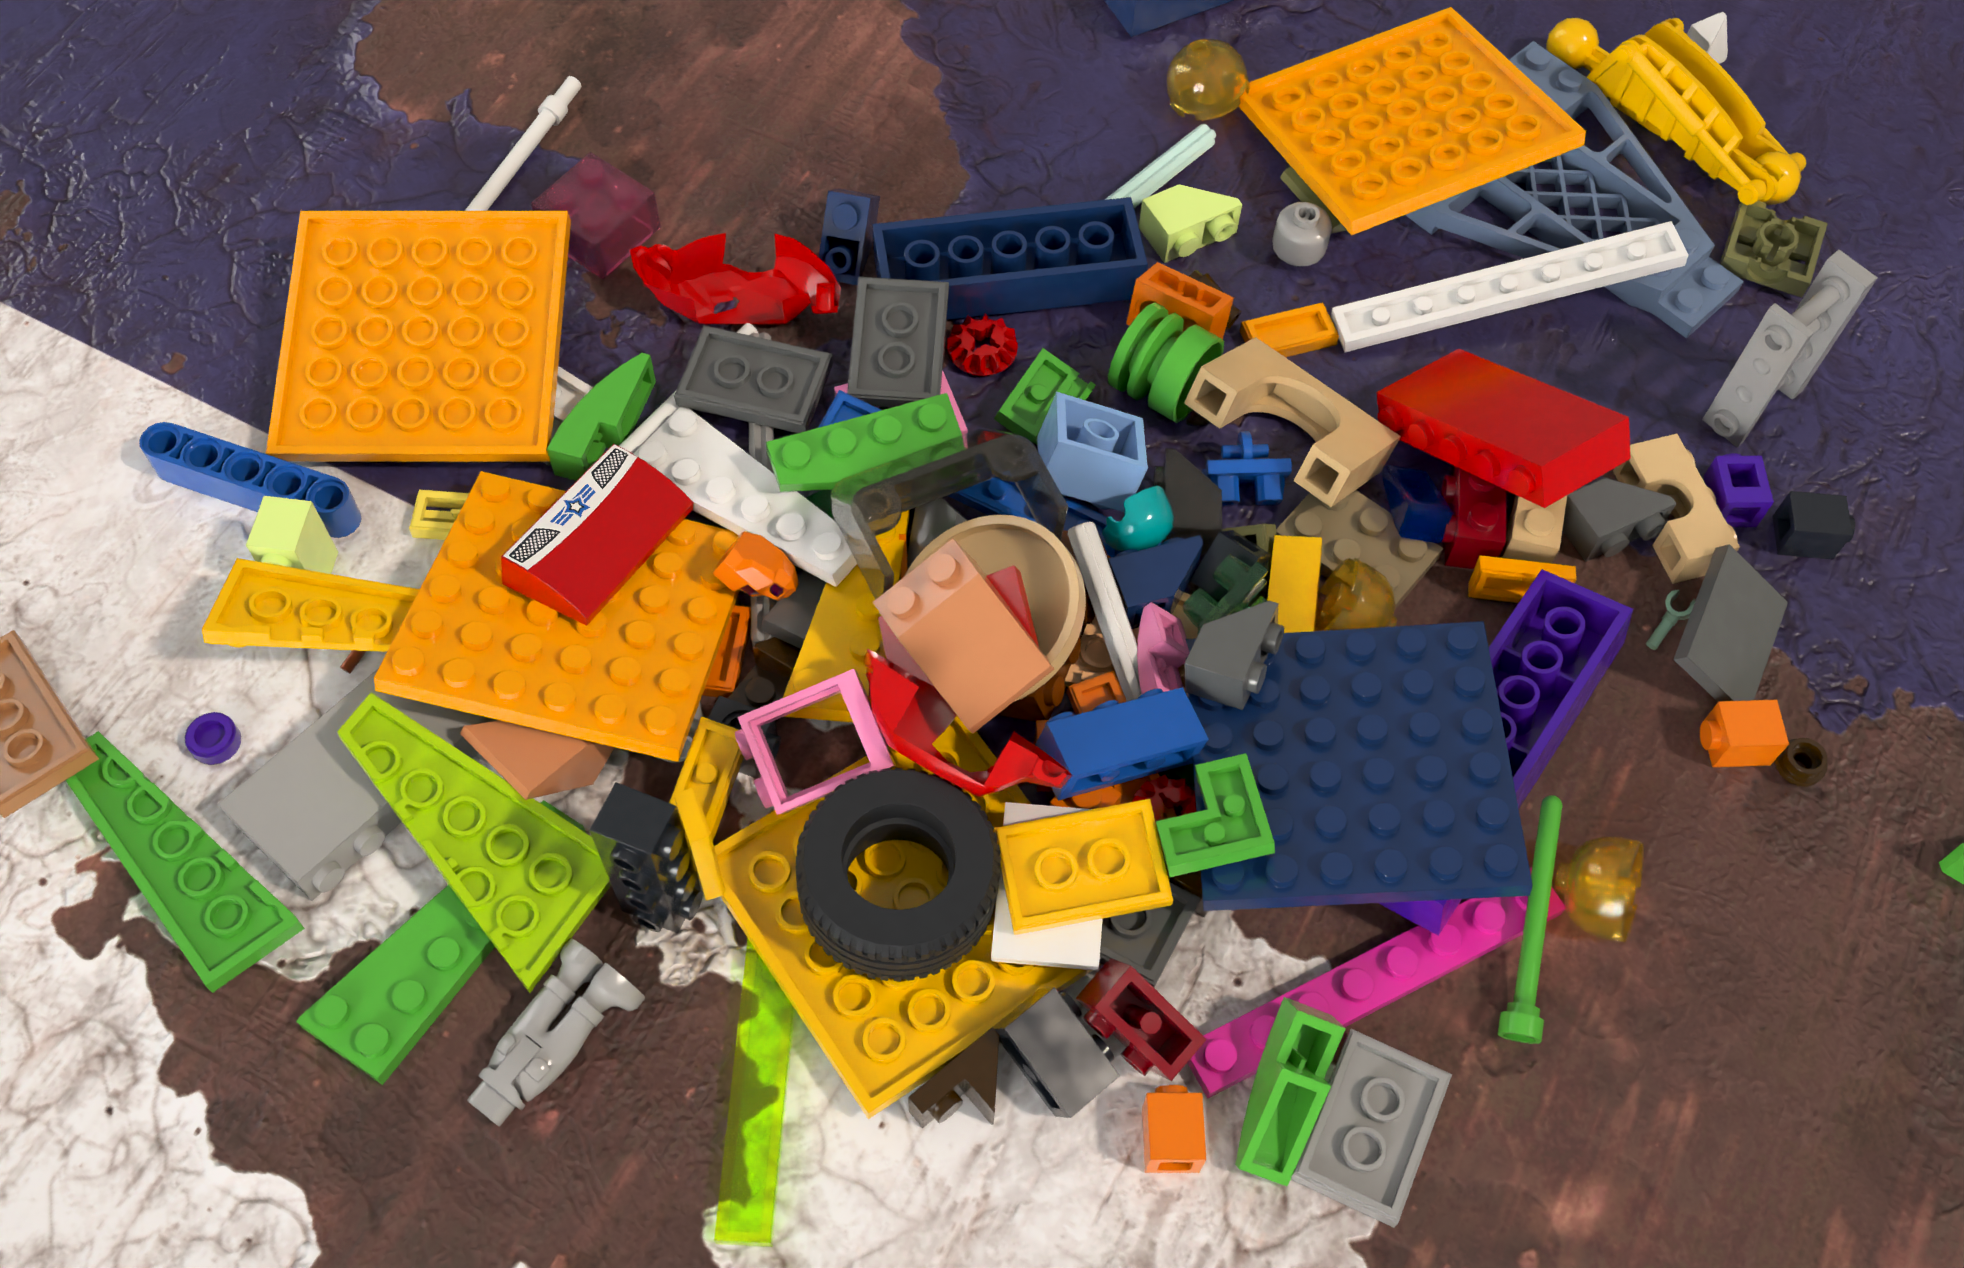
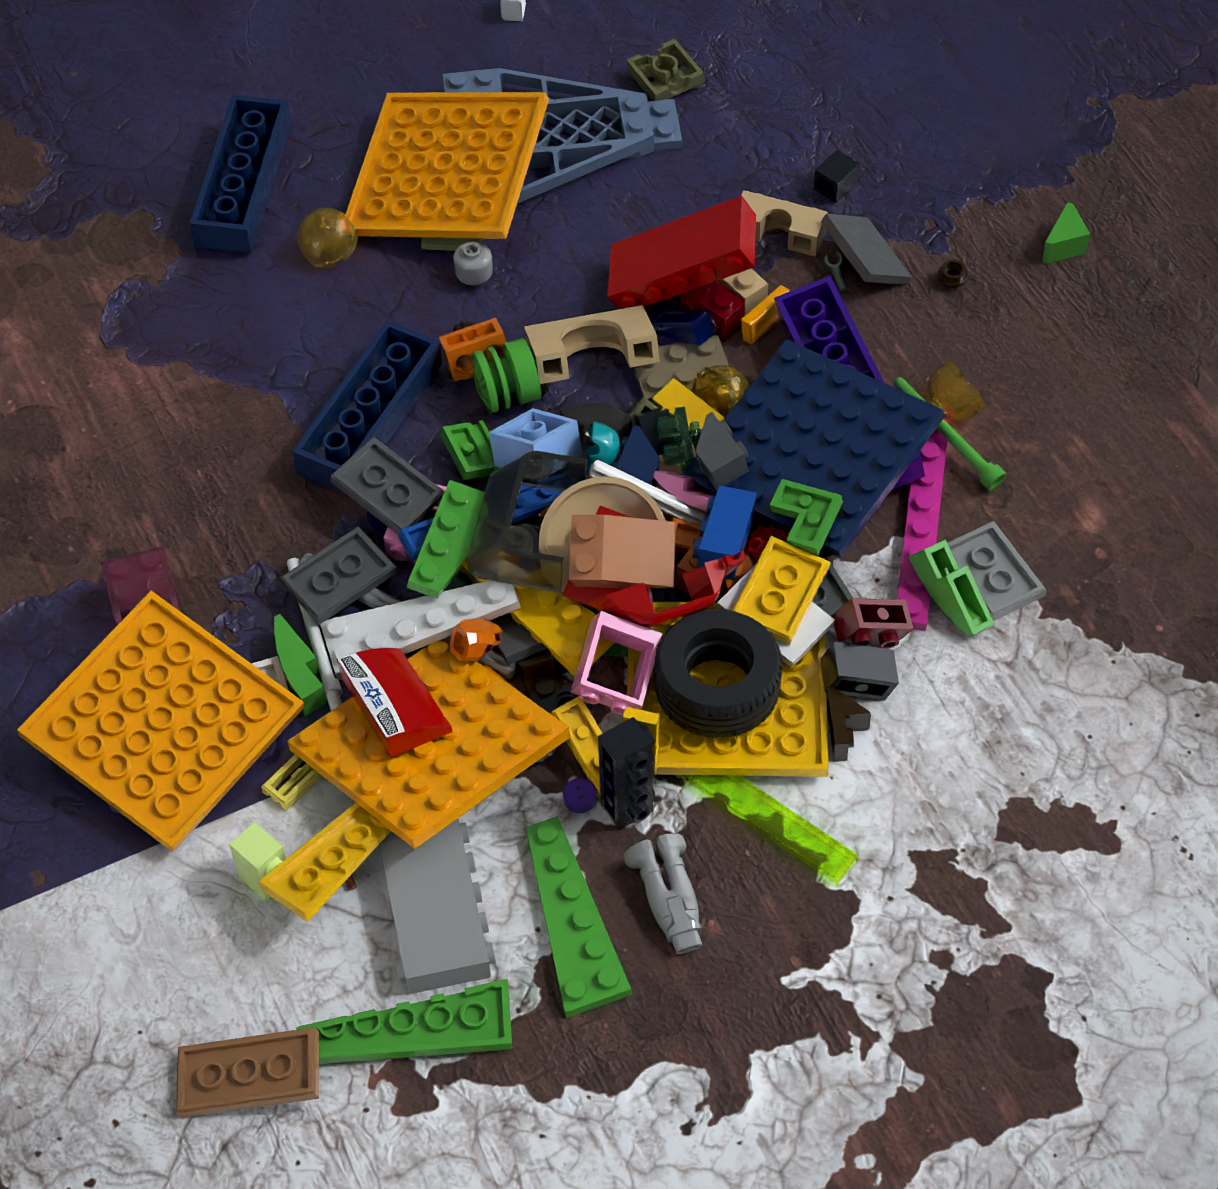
camera: 50 degrees left, 5 degrees down
blue beam [139,422,362,538] -> none
dark purple tile [185,712,241,765] -> none
lime wing [337,692,611,993] -> none
nougat slope [460,720,615,800] -> none
white bar [465,76,582,211] -> none
red animal [630,233,841,326] -> none
dark blue slope [819,188,880,285] -> none
red gear [947,313,1018,376] -> none
light aqua axle [1105,124,1216,208] -> none
yellowish green slope [1139,184,1242,263] -> none
orange brick [1142,1085,1206,1173] -> none
blue hips [1201,431,1292,507] -> none
light orange tile [1240,302,1339,357] -> none
white plate [1331,221,1688,353] -> none
yellow piece [1546,18,1806,205] -> none
dark grey slope [1562,478,1677,562] -> none
orange brick [1700,700,1789,767] -> none
light grey fence [1702,250,1878,448] -> none
dark purple brick [1703,453,1774,527] -> none

